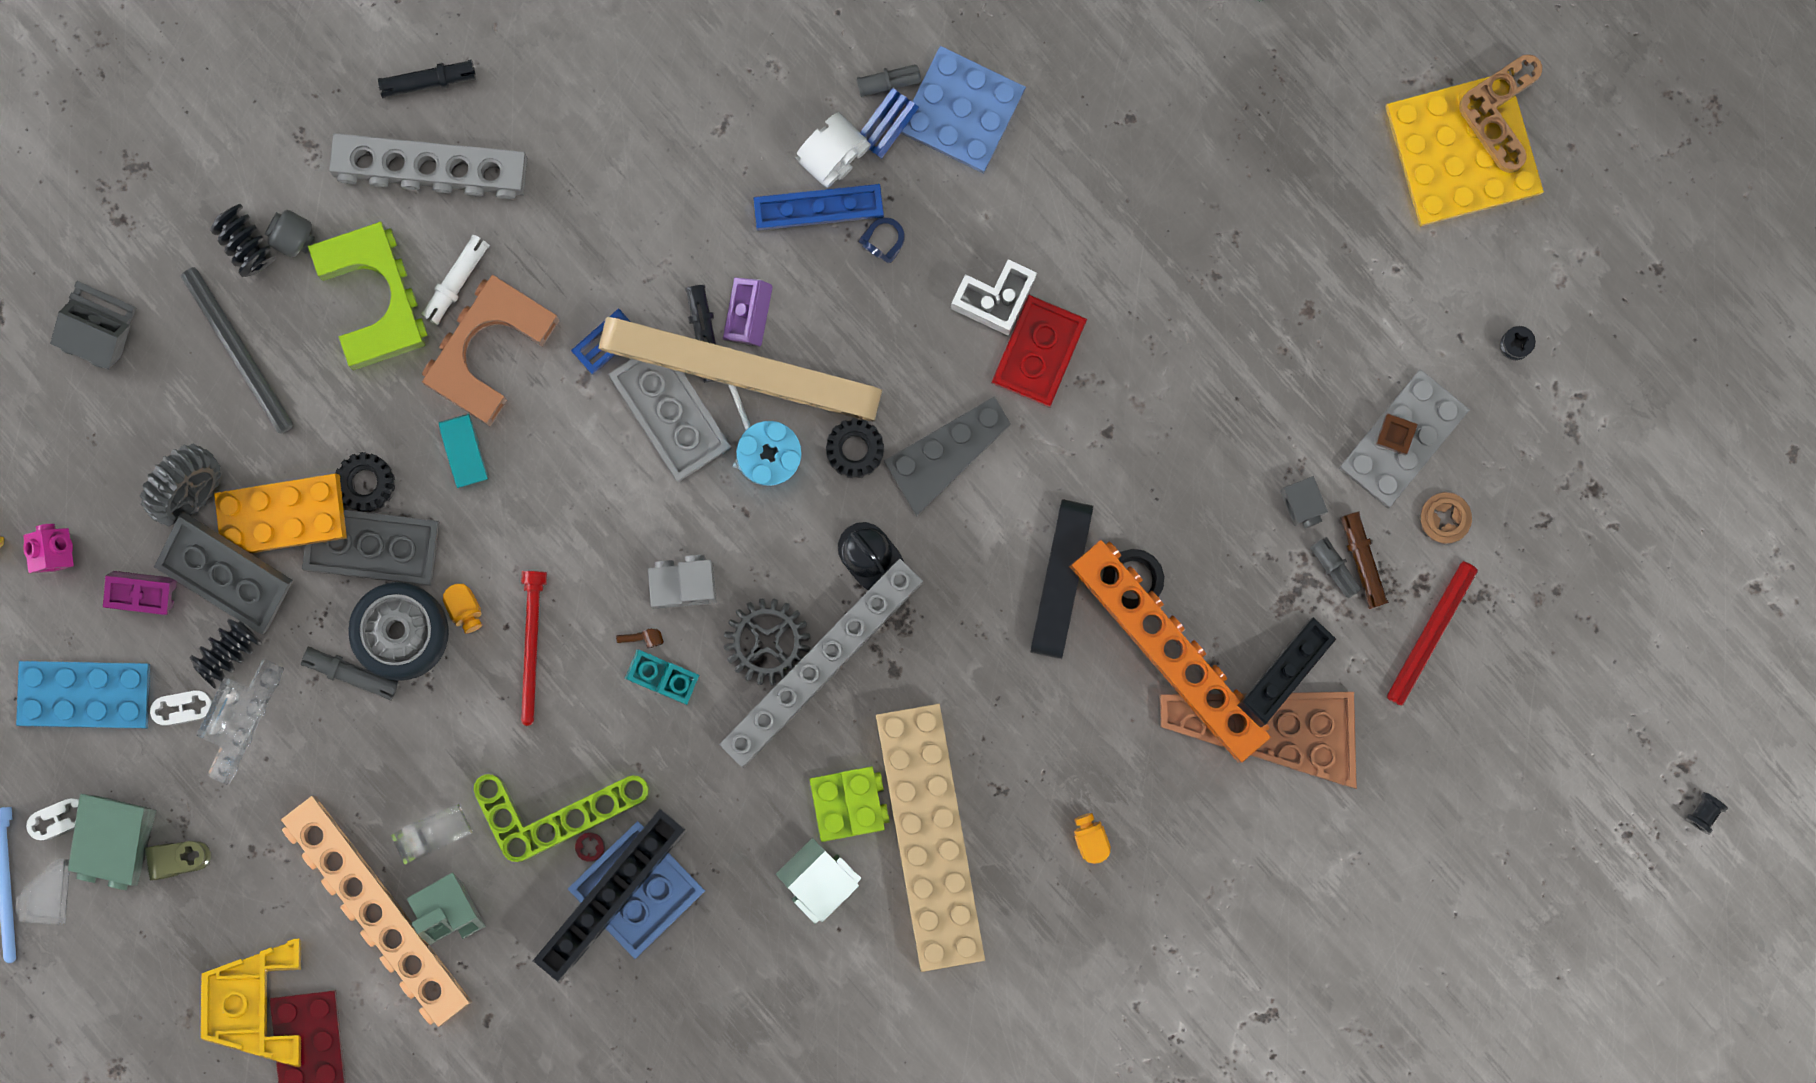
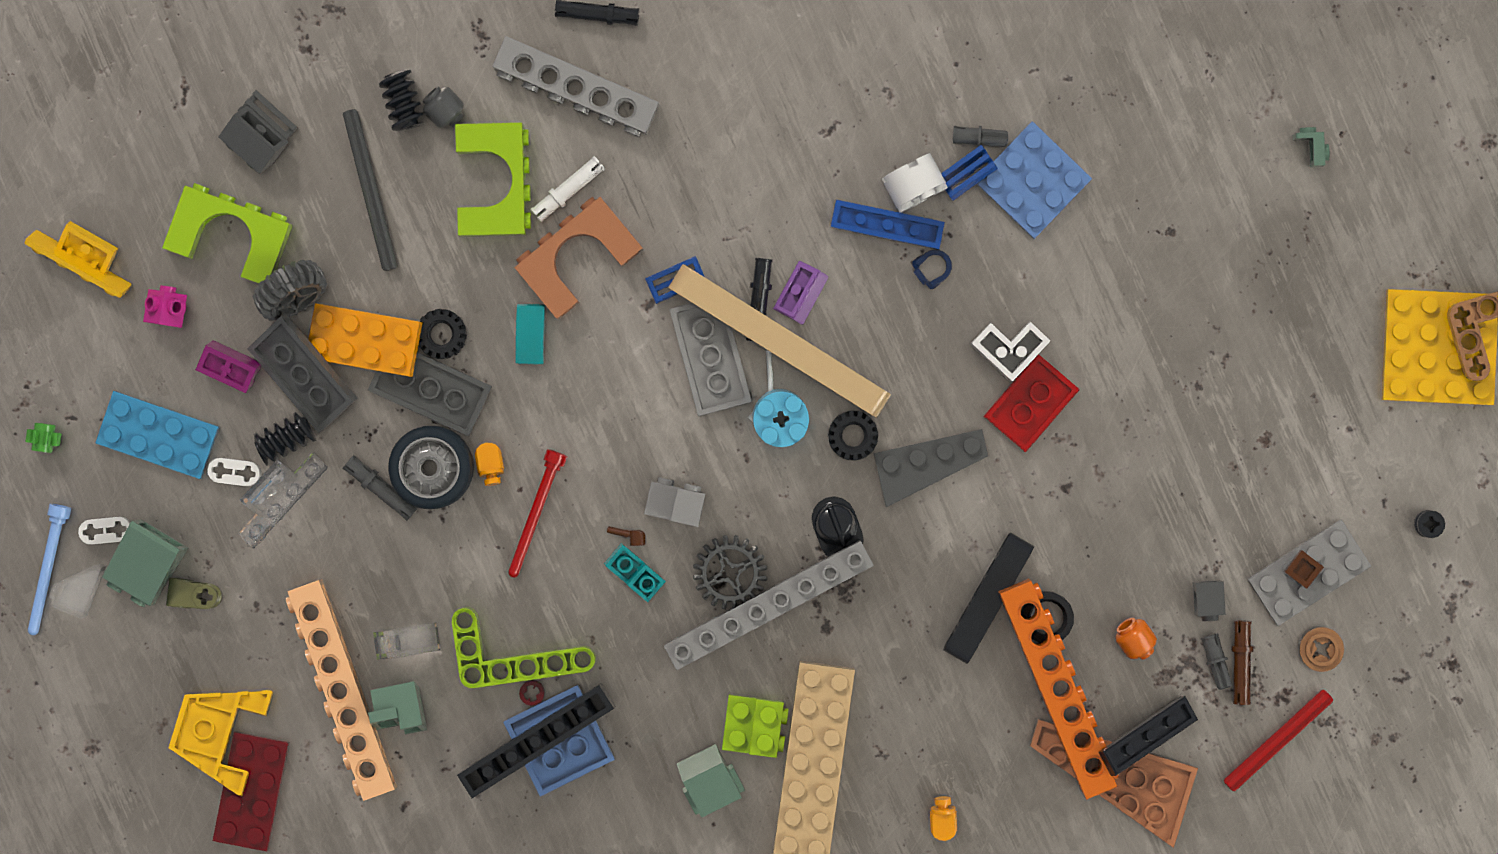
camera: 20 degrees right, 5 degrees up
none -> lime arch [162,183,293,283]
none -> orange head [1115,618,1157,660]

